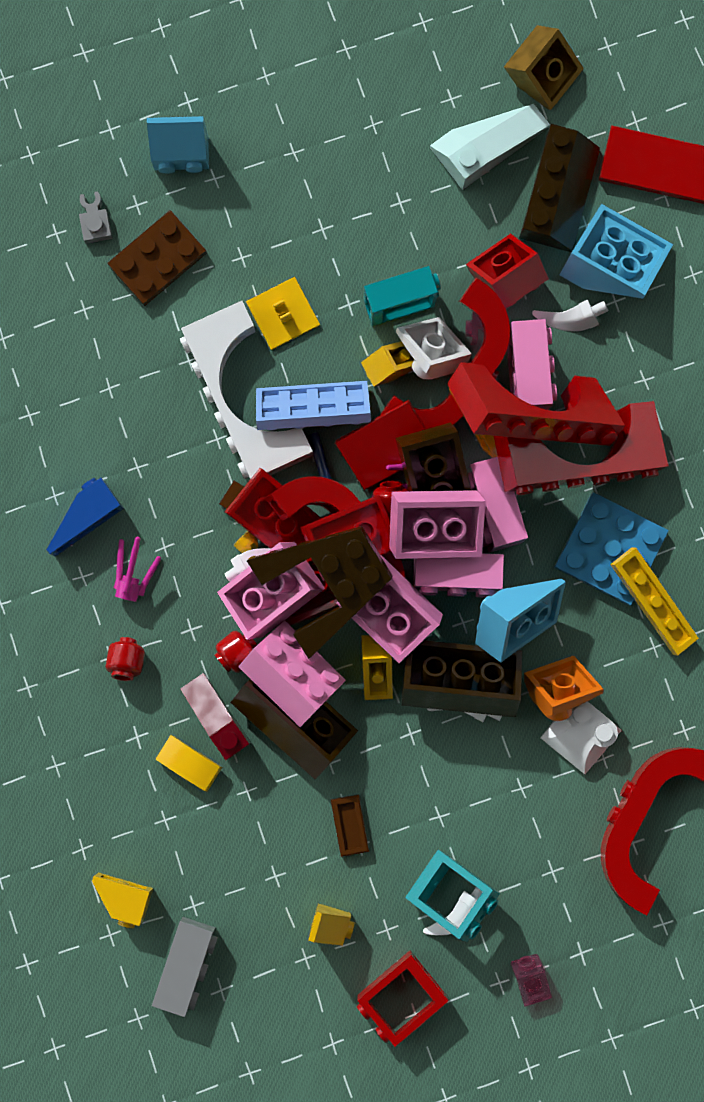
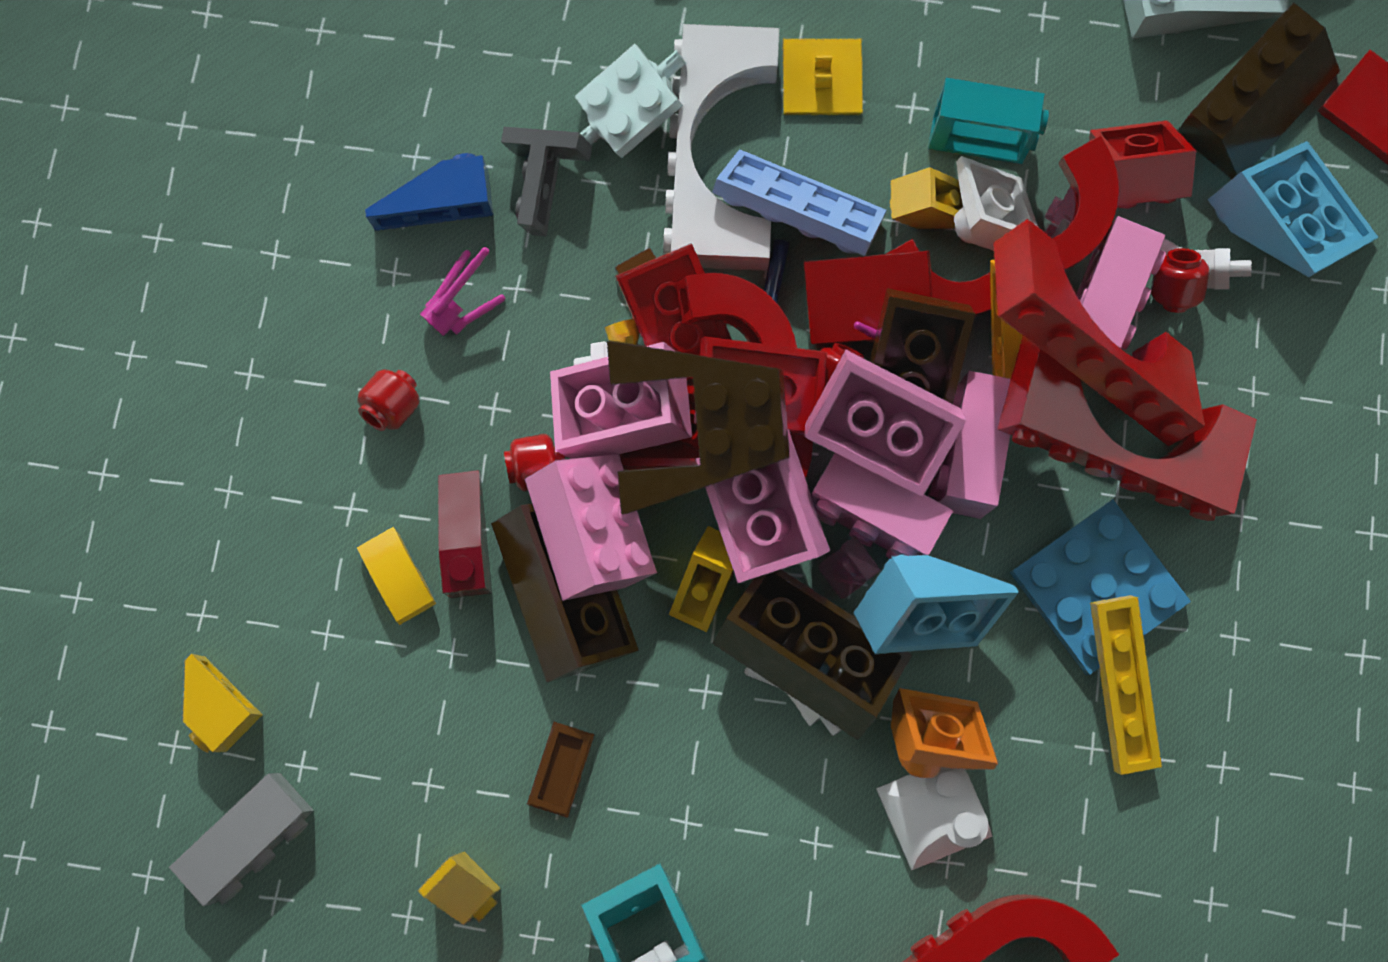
camera: 30 degrees right, 5 degrees down
none -> dark grey bracket [501,127,592,236]
none -> light aqua plate [575,44,687,158]
none -> clear pink bracket [818,536,881,599]
none -> red head [1151,248,1210,313]

